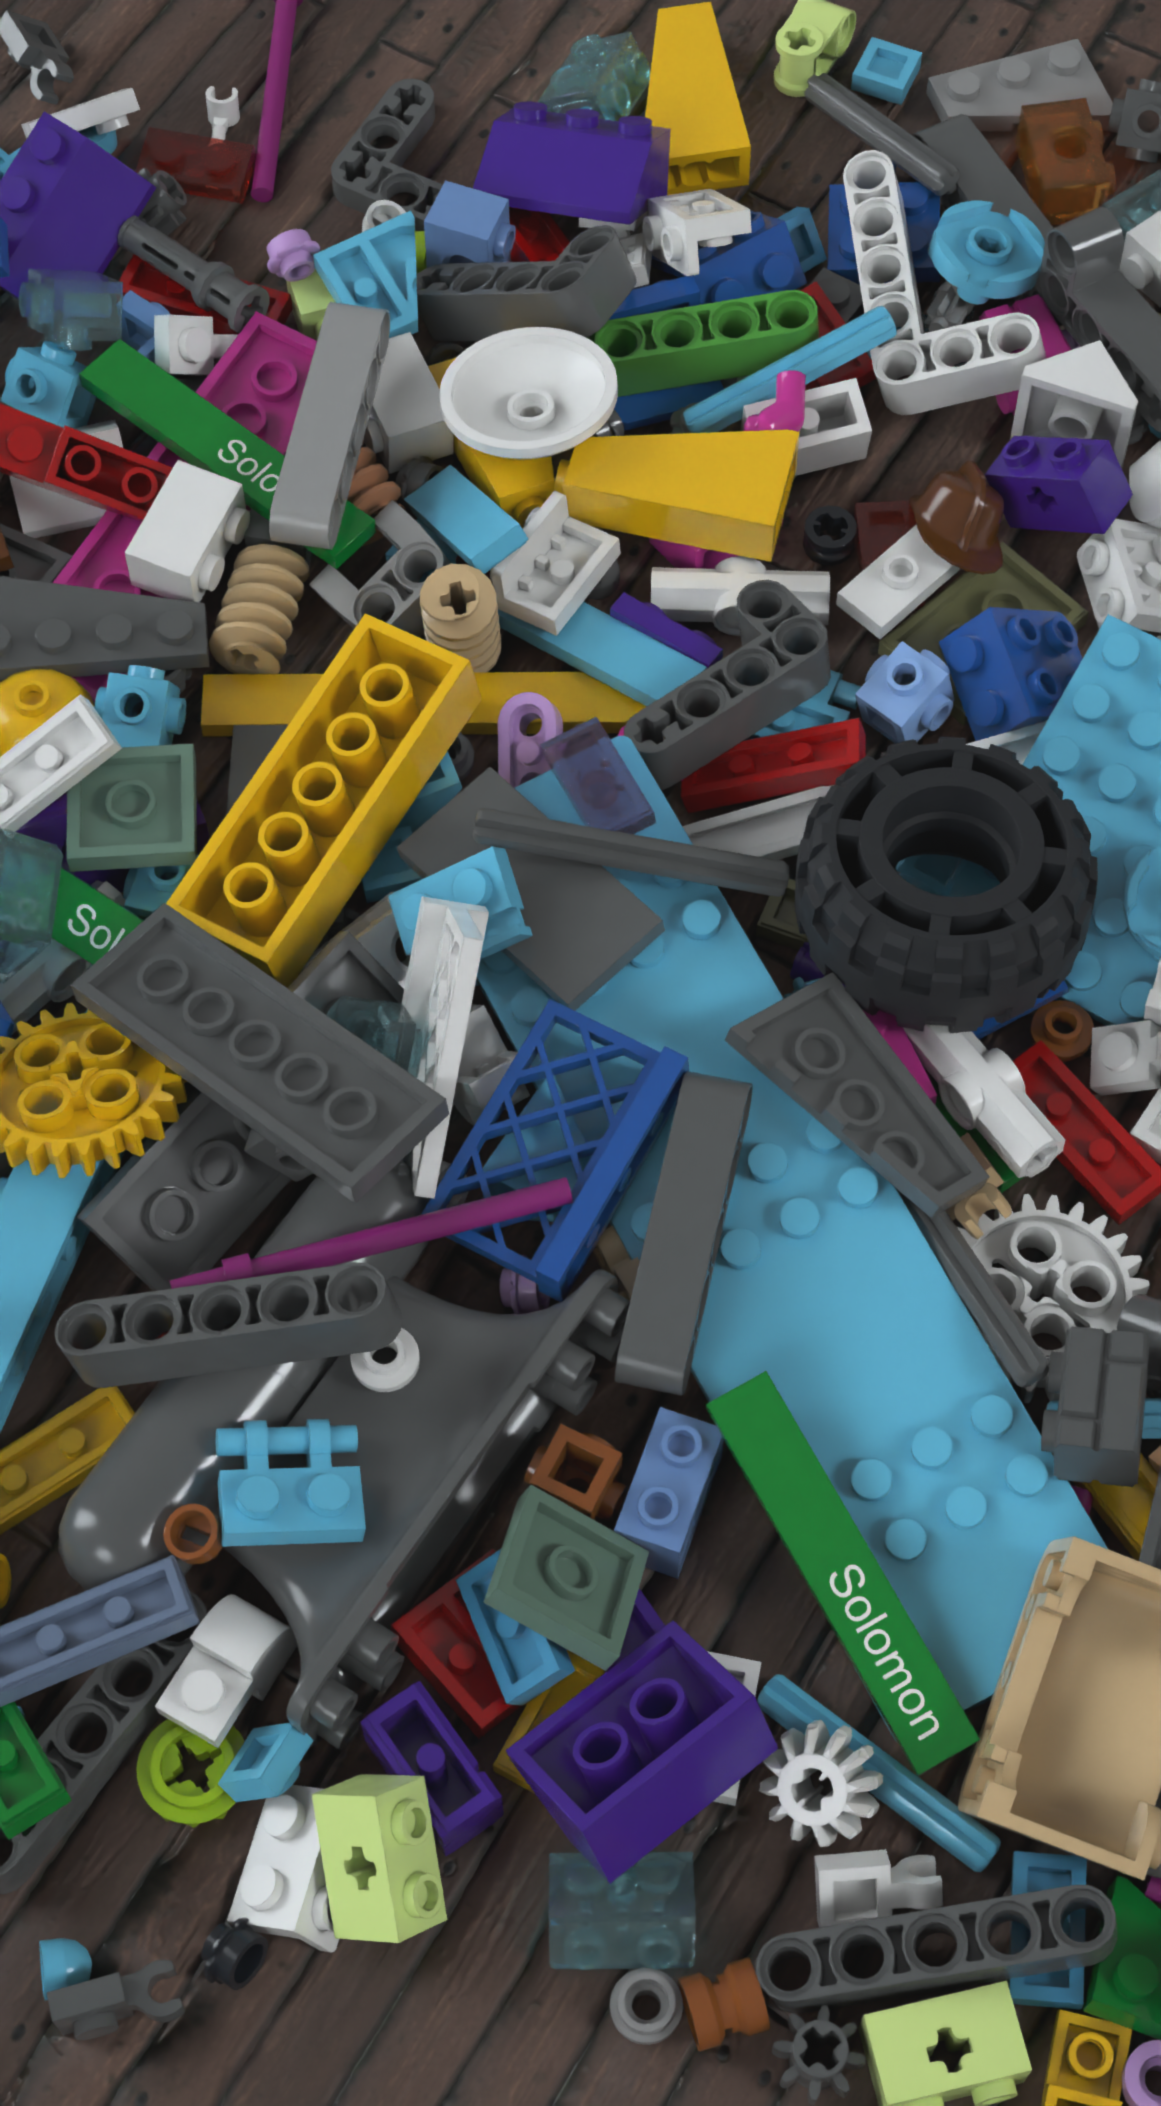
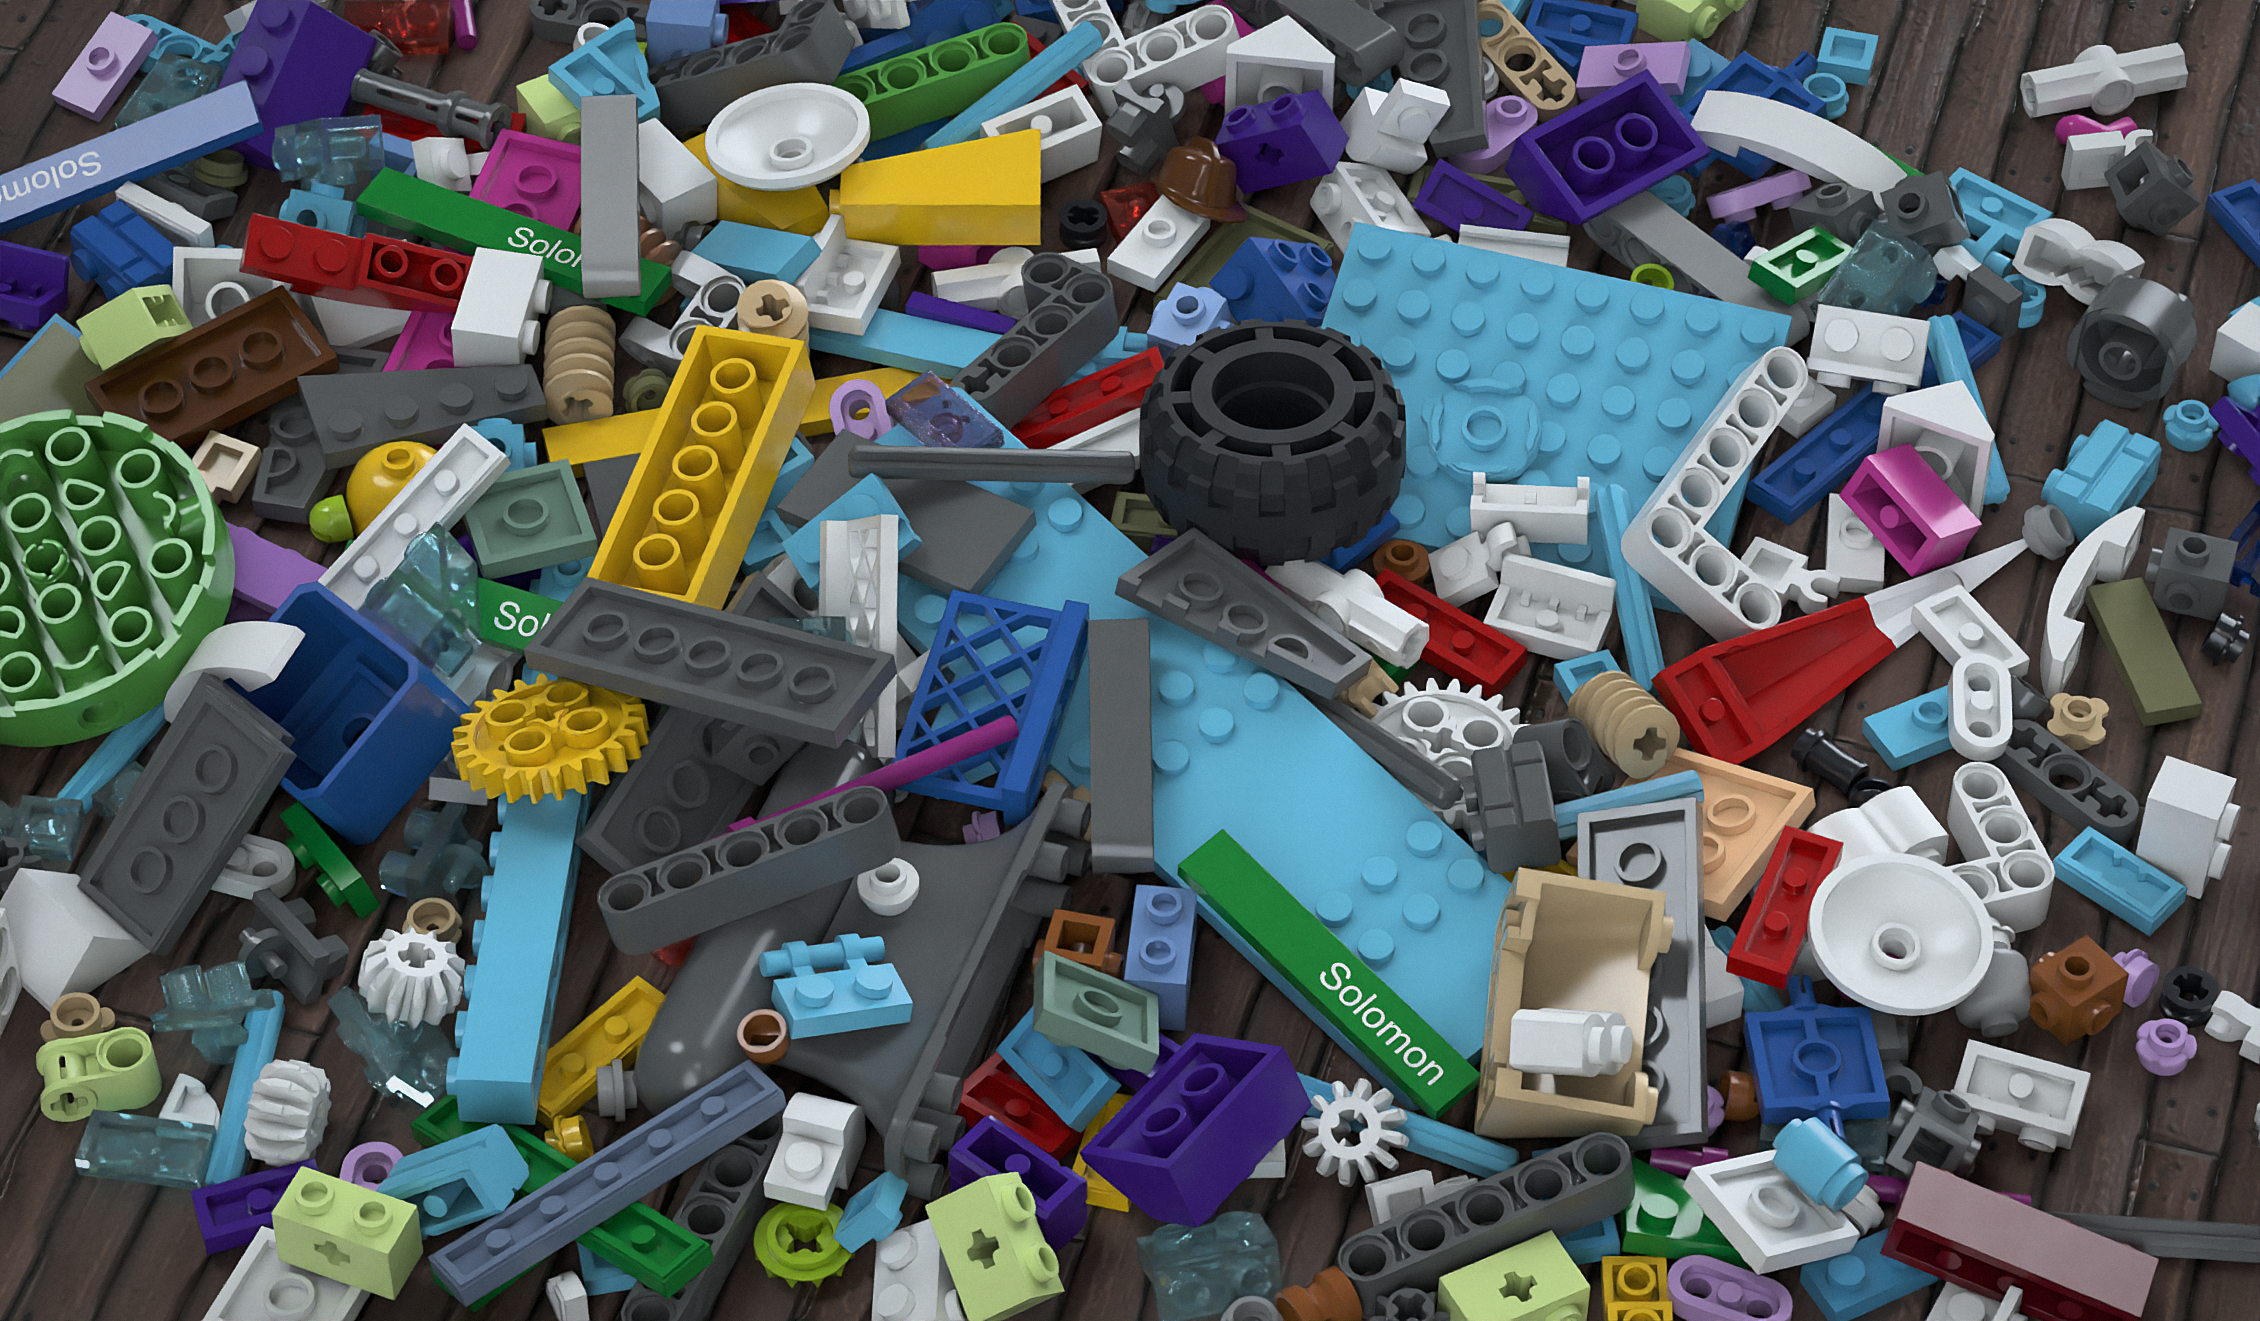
camera: 15 degrees left, 15 degrees down
lavender plate [267,229,321,282] -> none
dark pink arm [744,370,806,432] -> none
none -> light grey plate [596,1059,637,1122]
none -> olive plate [622,369,673,413]
none -> dark grey hips [1105,79,1186,177]
none -> white brick [1509,1008,1633,1077]

